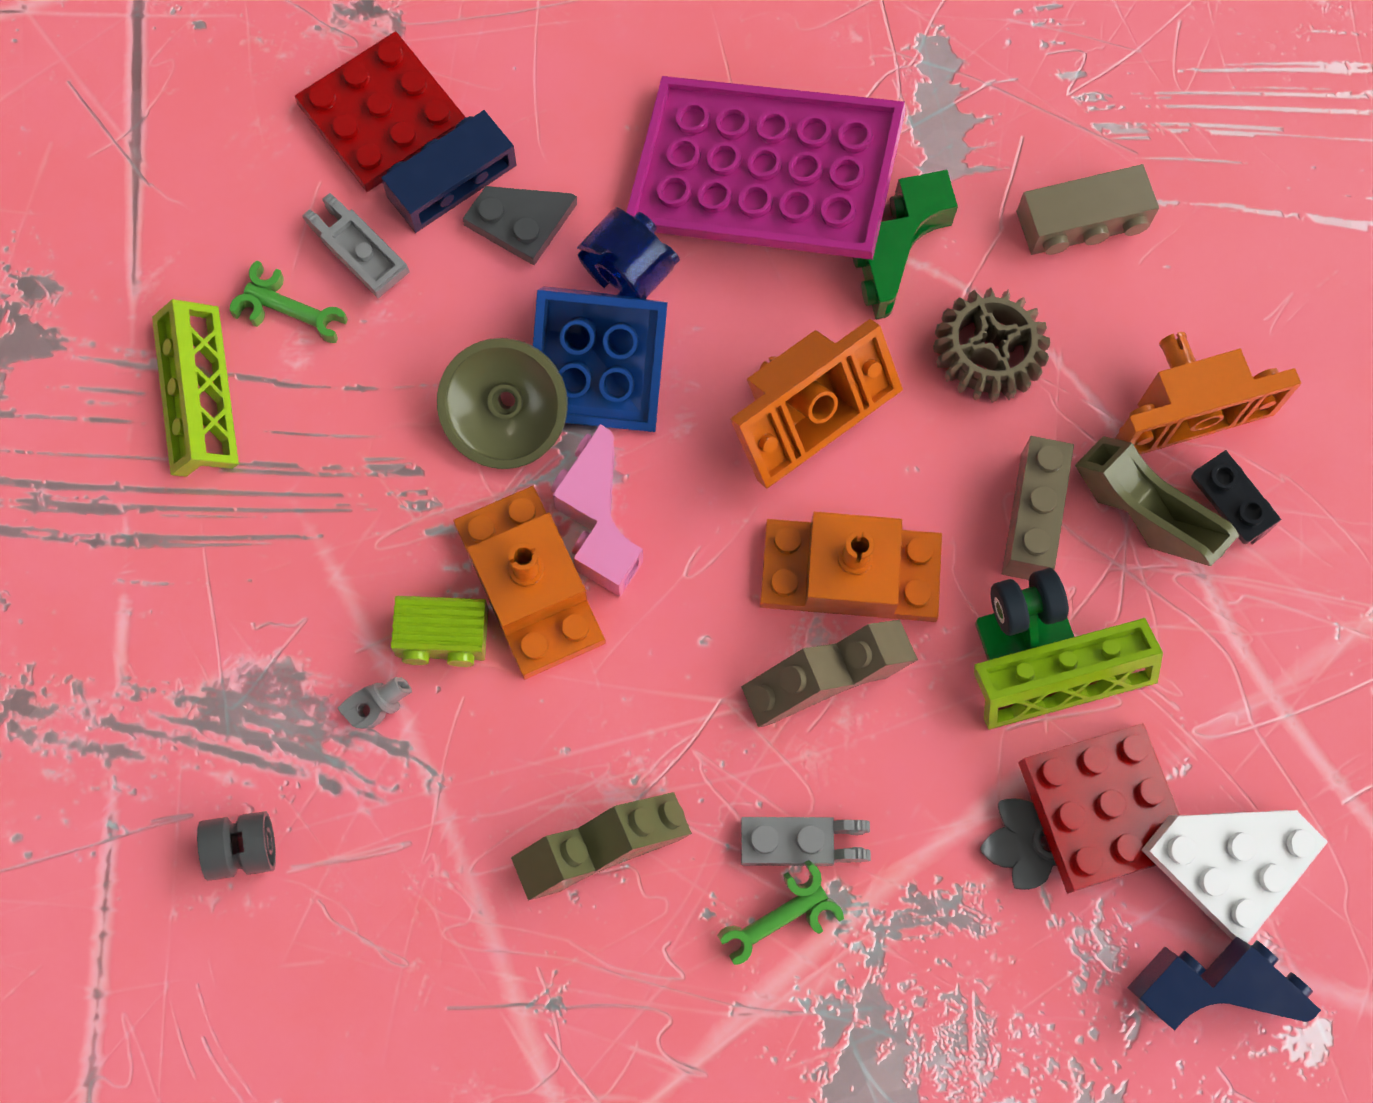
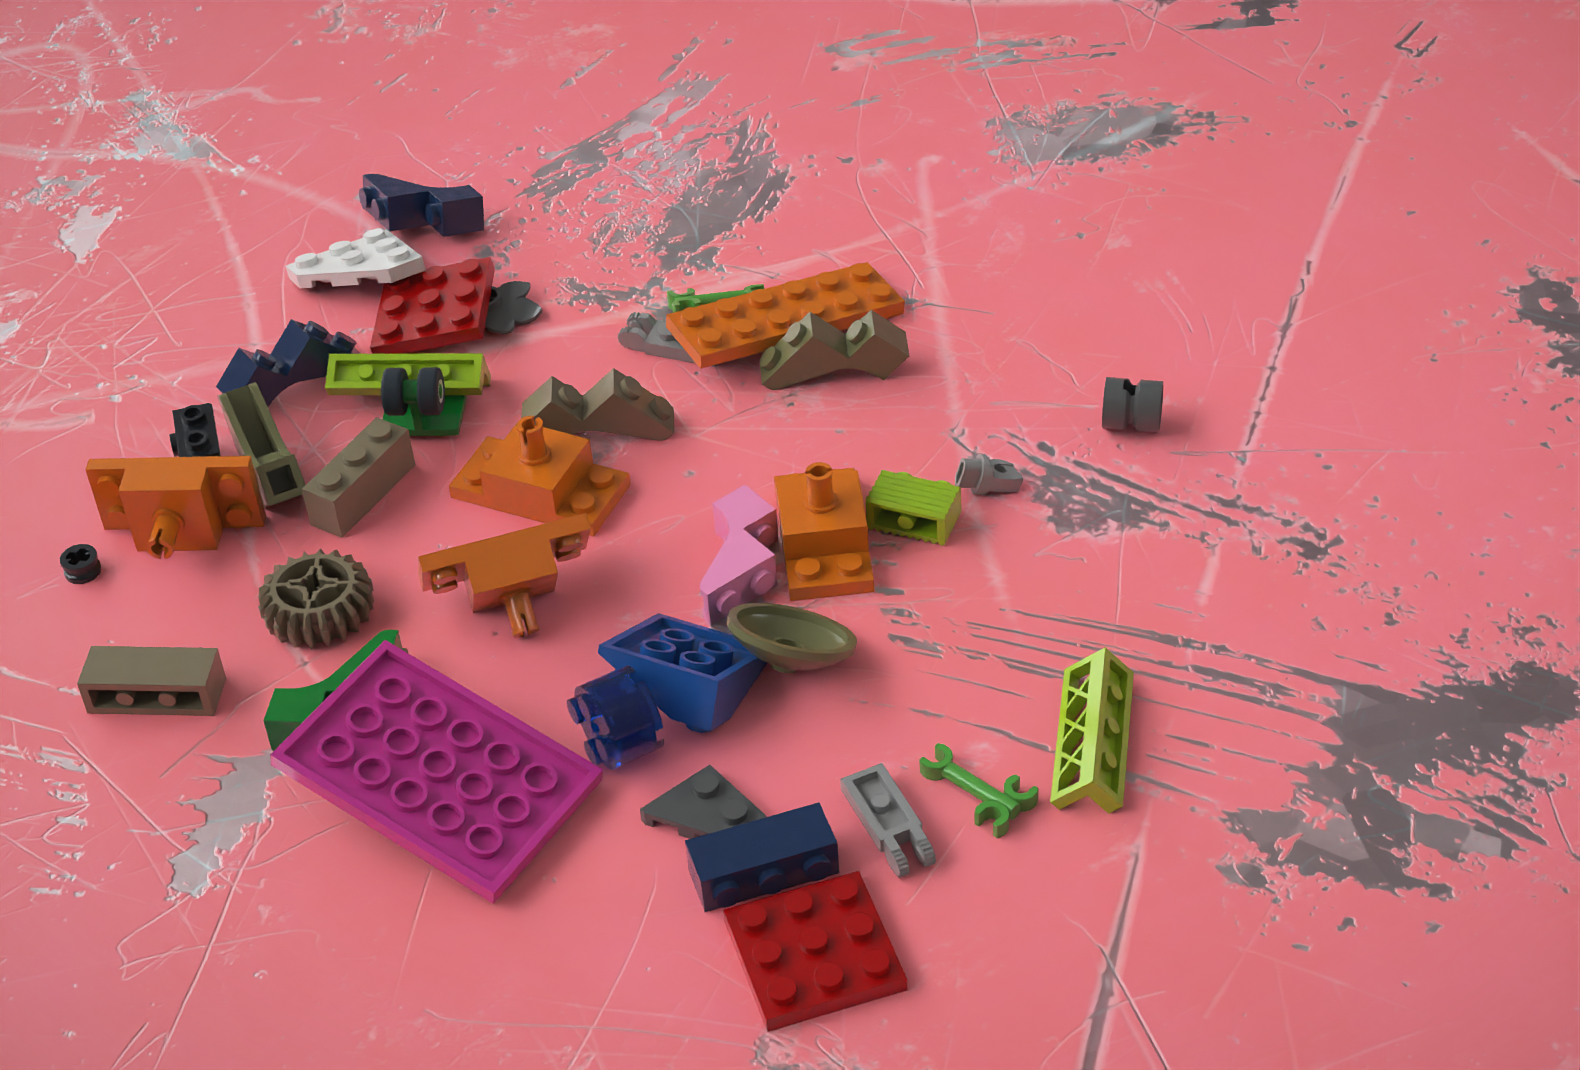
camera: 155 degrees left, 30 degrees down
none -> black bush [60,544,101,584]
none -> dark blue arch [216,319,361,407]
none -> orange plate [666,262,905,369]

